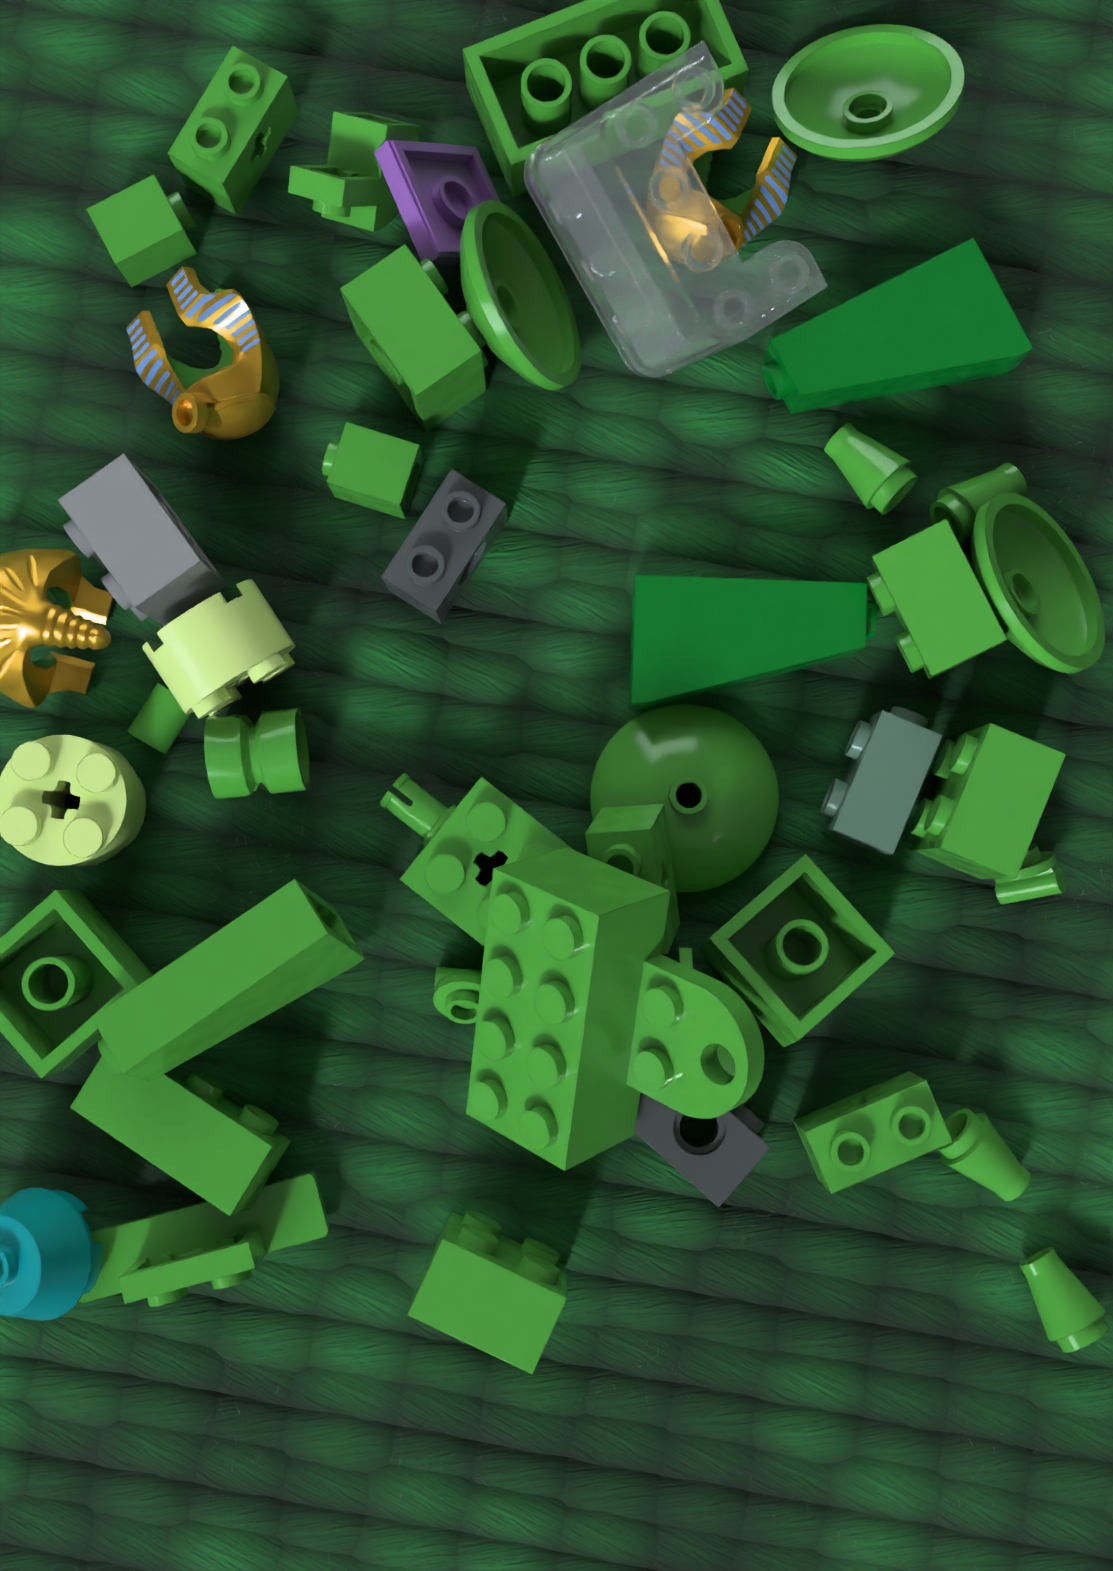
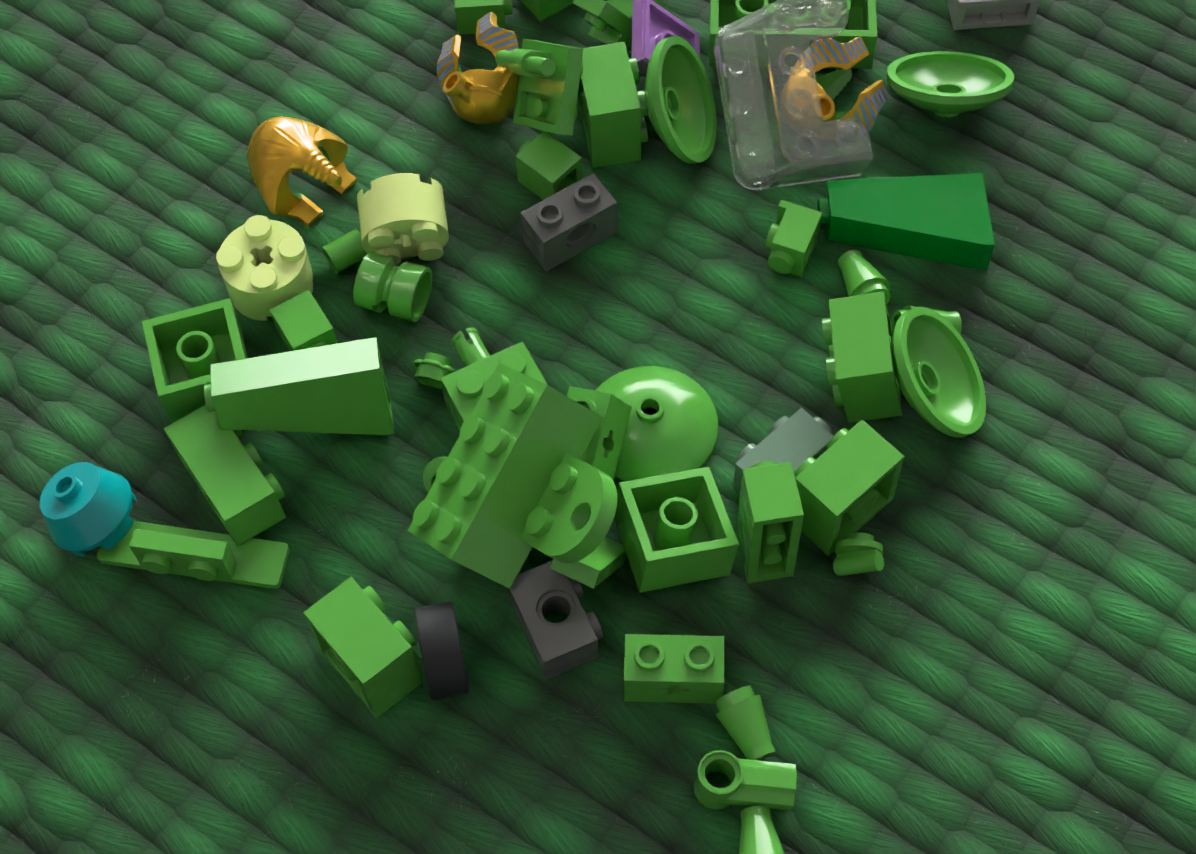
camera: 30 degrees right, 25 degrees down
light grey brick [58,453,228,626] -> none
green slope [628,575,877,710] -> none
none -> bright green brick [269,290,338,351]
none -> bright green plate [413,353,456,389]
none -> black tyre [415,601,470,700]
none -> bright green plate [496,39,583,136]
none -> bright green piece [693,750,797,811]
none -> bright green brick [736,461,804,583]
none -> bright green brick [765,200,822,277]

